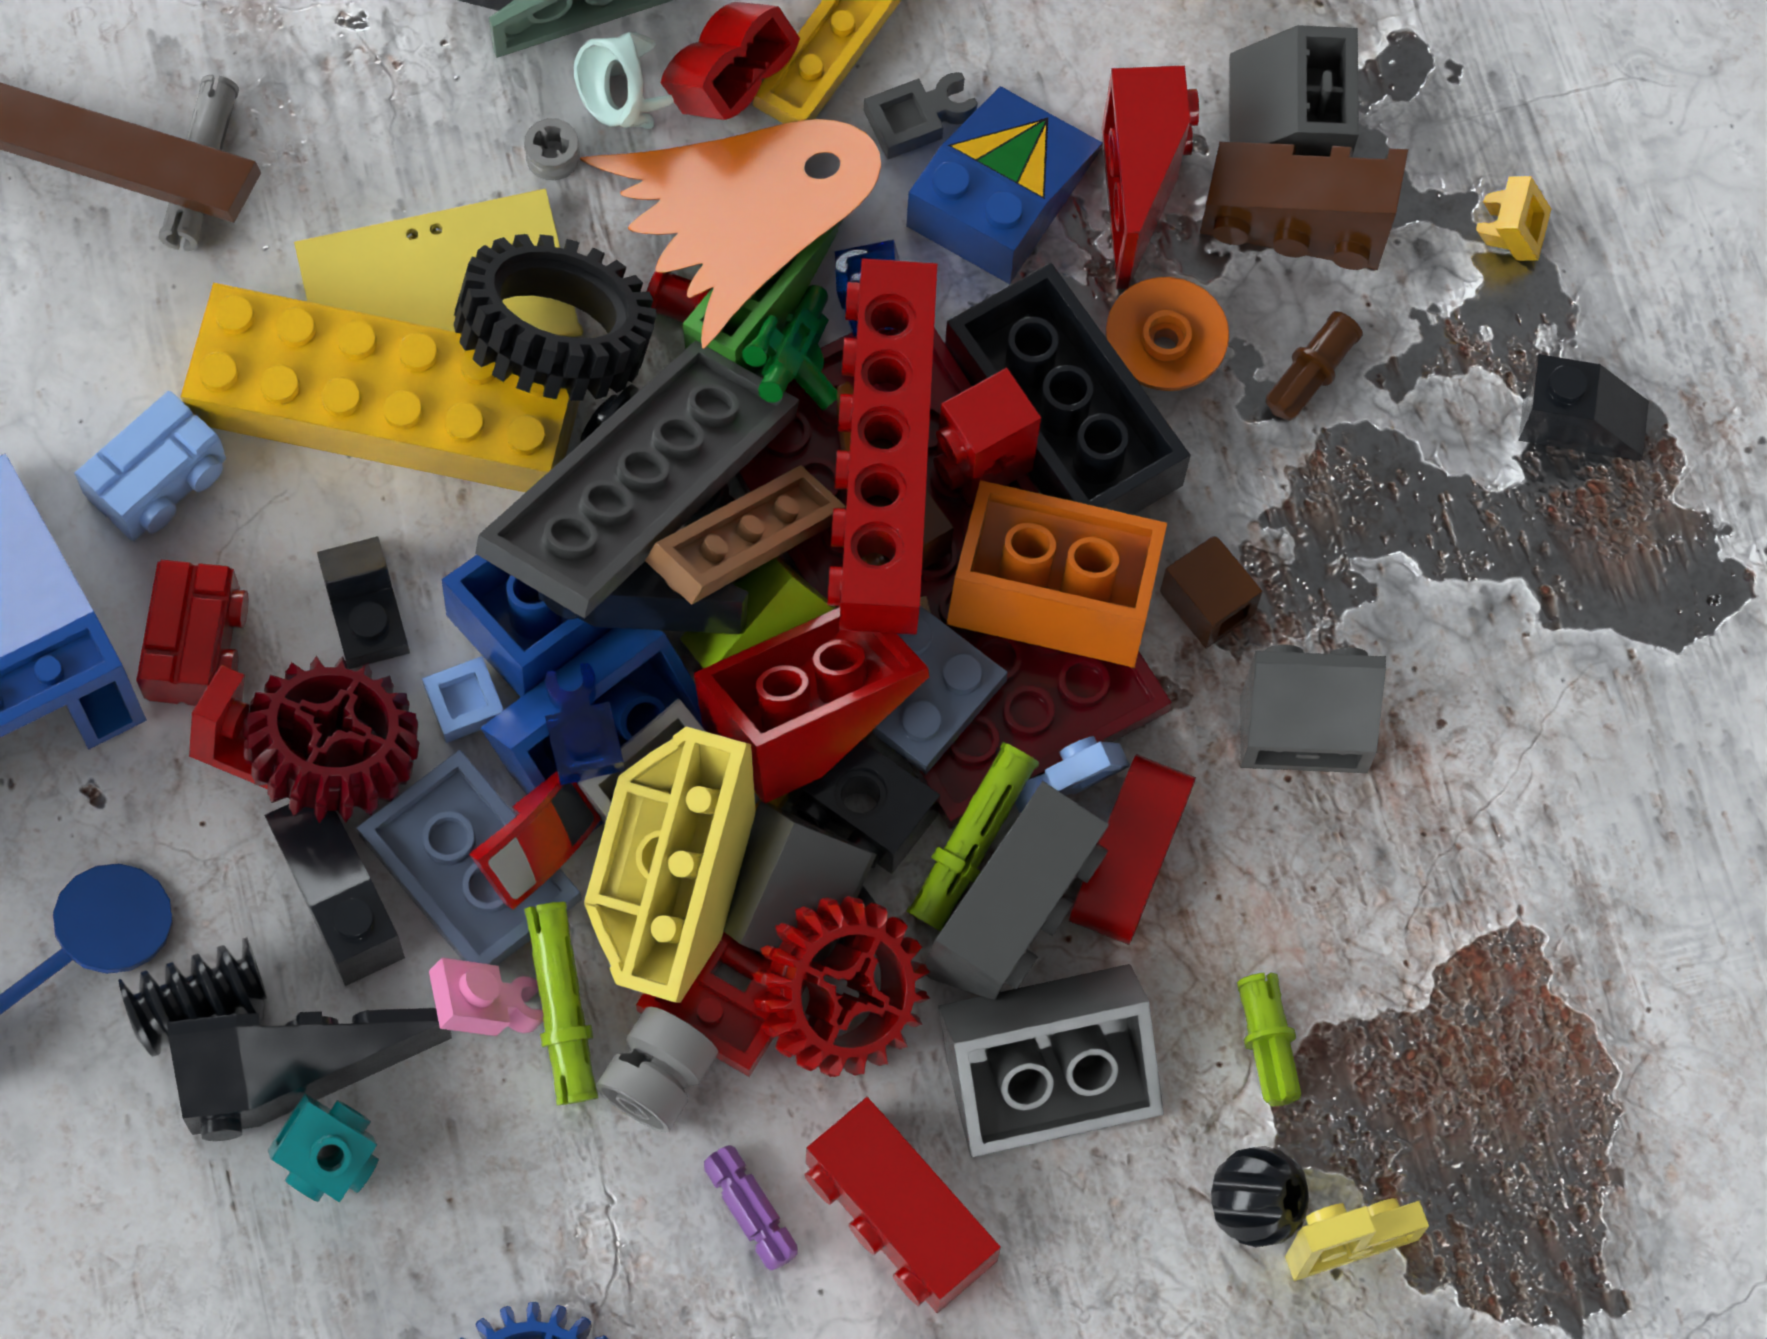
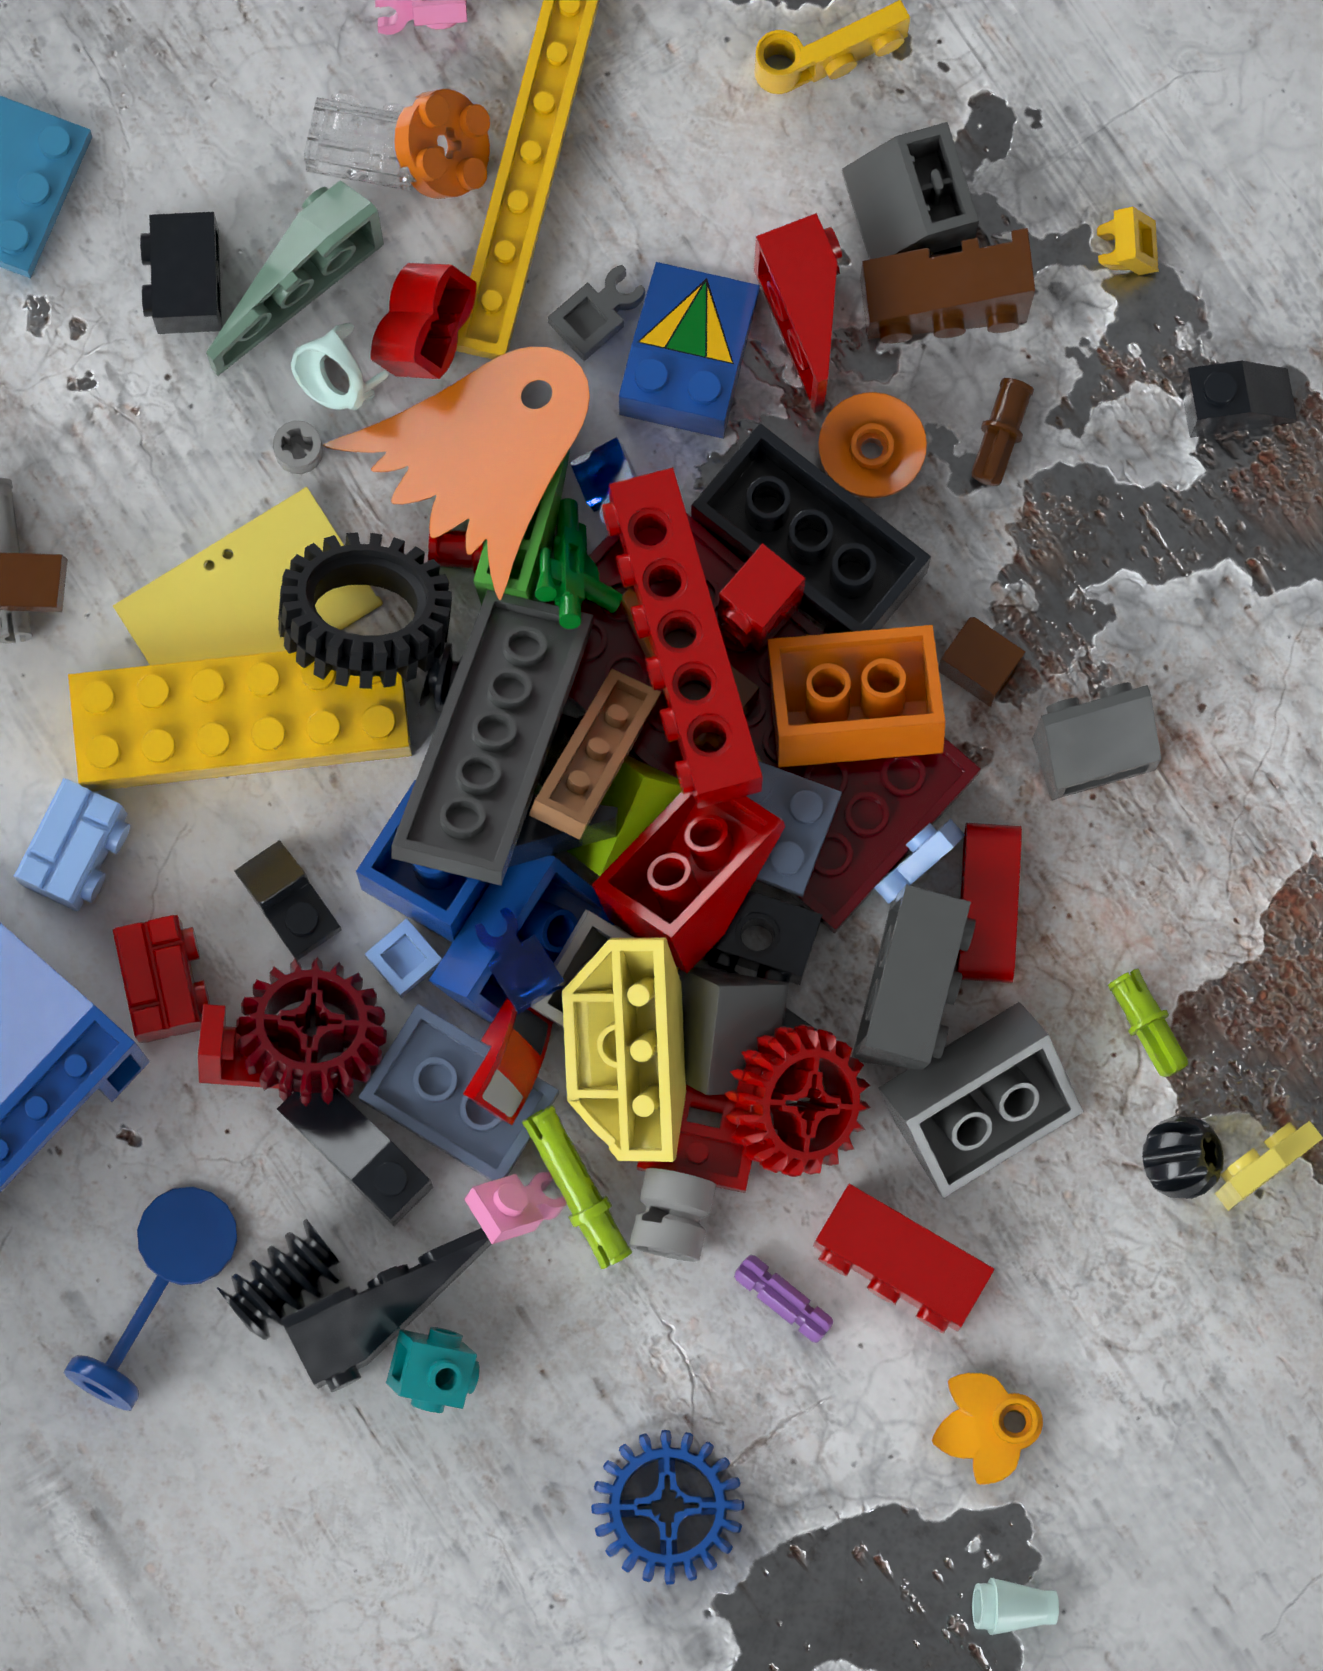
camera: 15 degrees left, 10 degrees up
lime pin [906,742,1039,931] -> none

